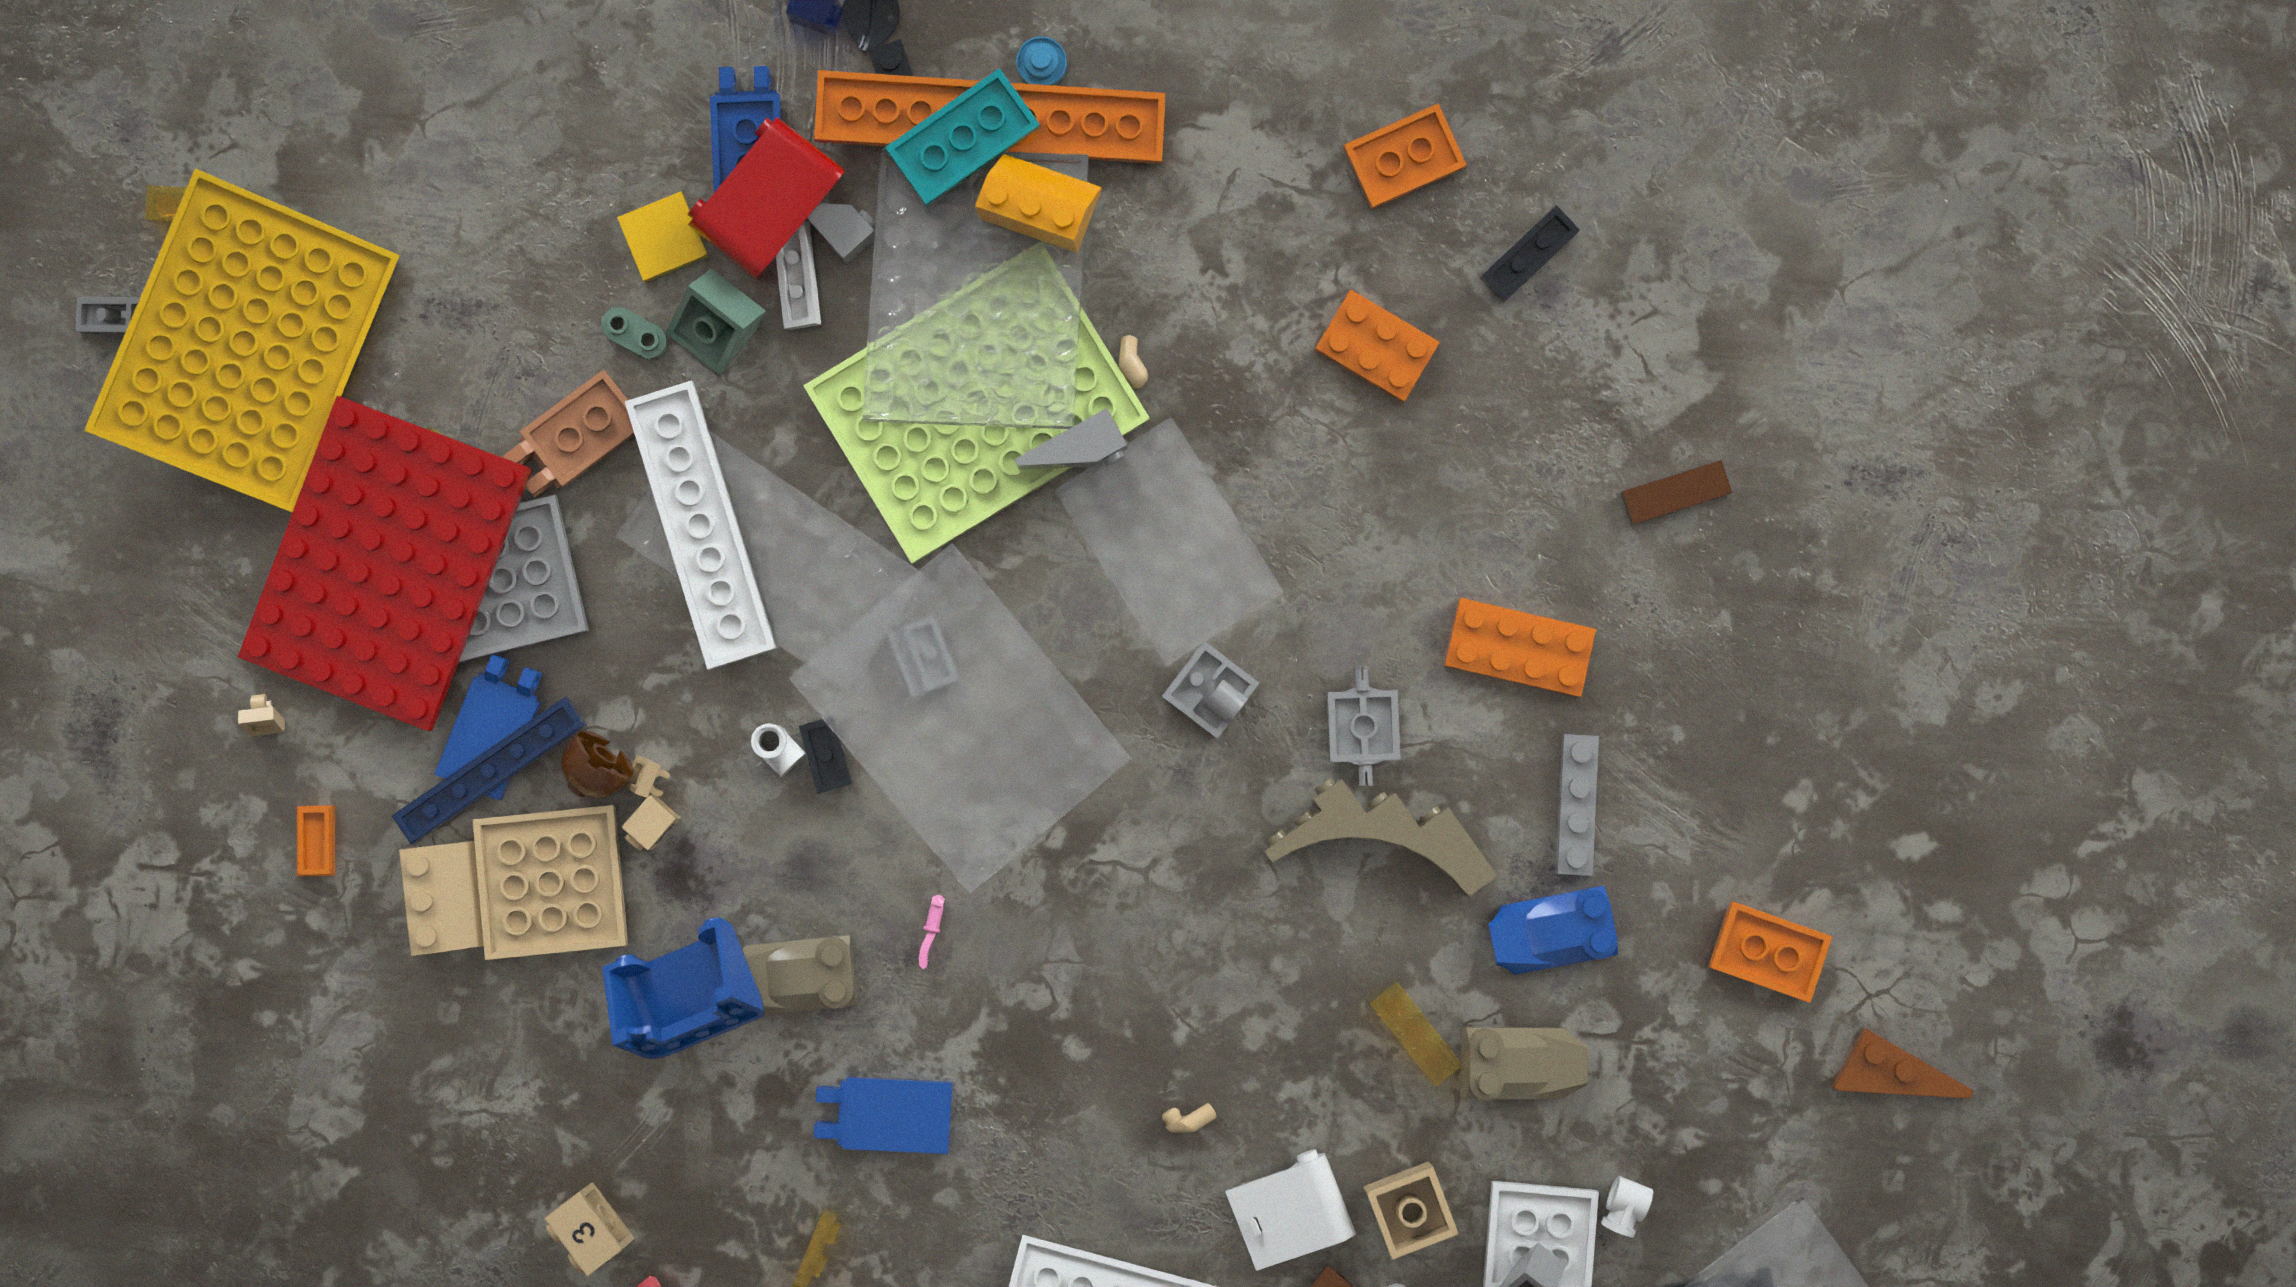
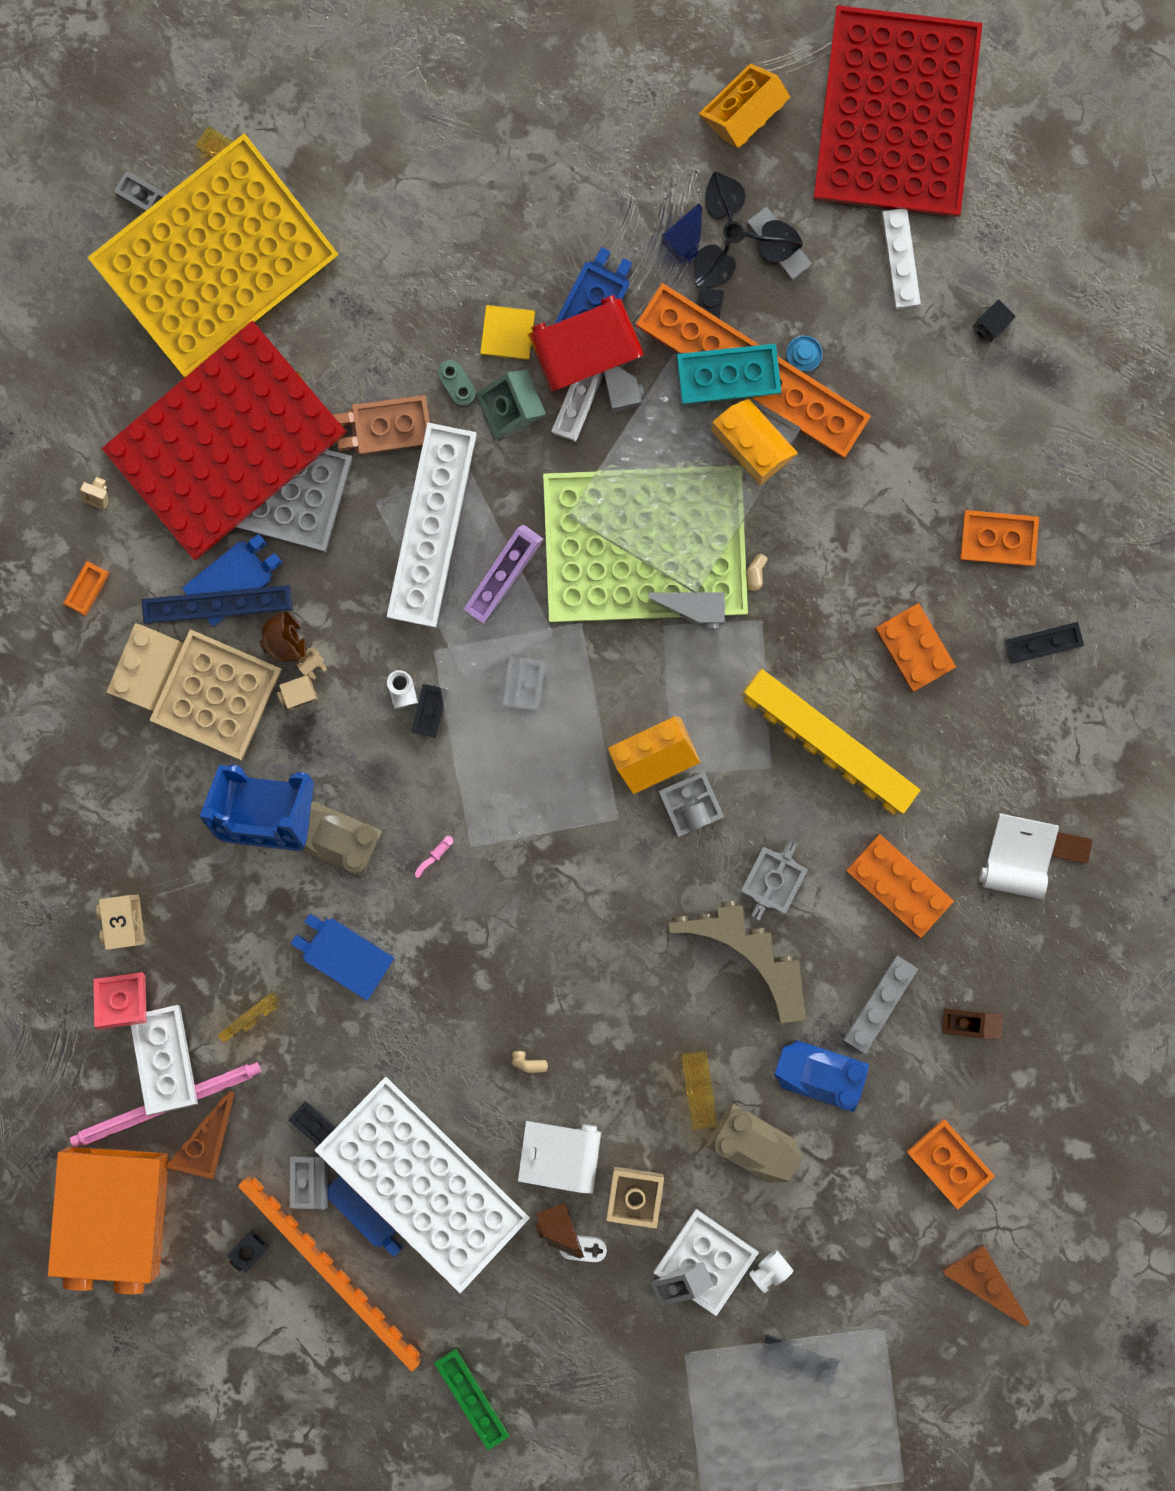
camera: 35 degrees right, 0 degrees up
none -> lavender slope [464,525,544,624]
none -> light orange slope [608,716,701,794]
none -> yellow brick [740,669,921,815]
none -> reddish brown slope [942,1008,1003,1039]
none -> white door [979,813,1059,900]

